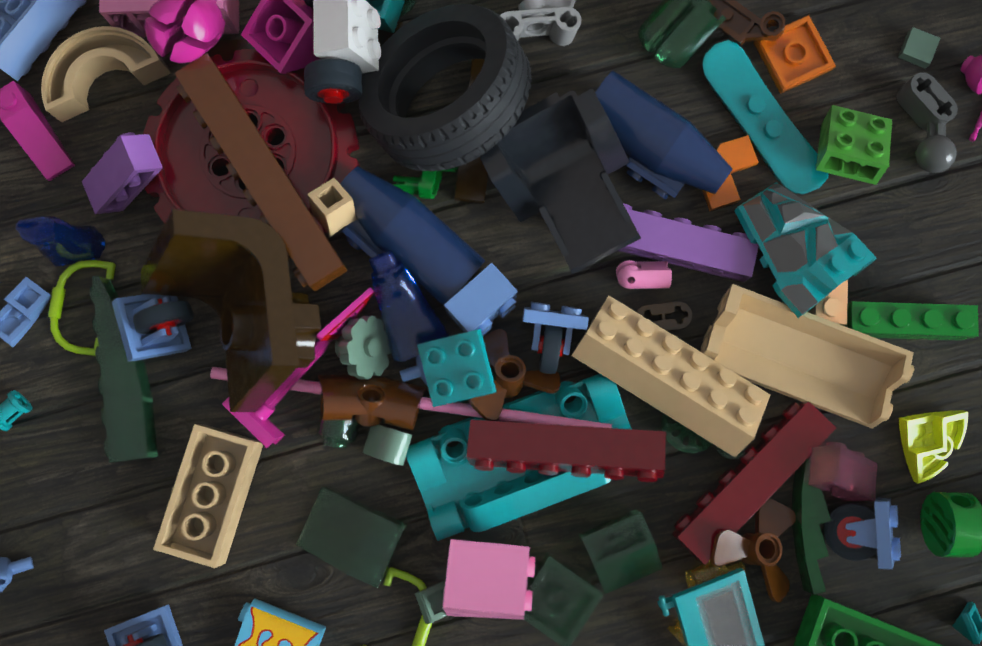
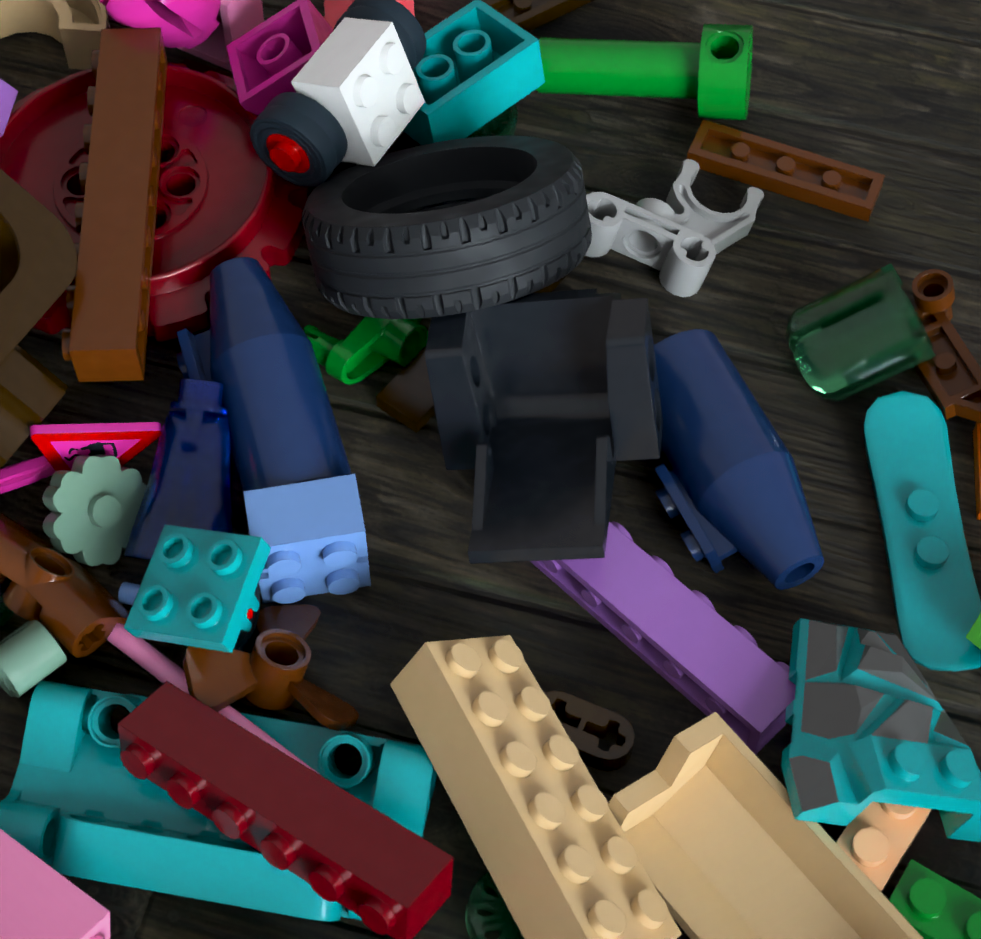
camera: 30 degrees right, 25 degrees down
tan brick [307,178,356,236] -> none
medium blue plate [522,302,589,374] -> none
bright pink piece [616,260,672,289] -> none
orange tile [702,135,759,211] -> none

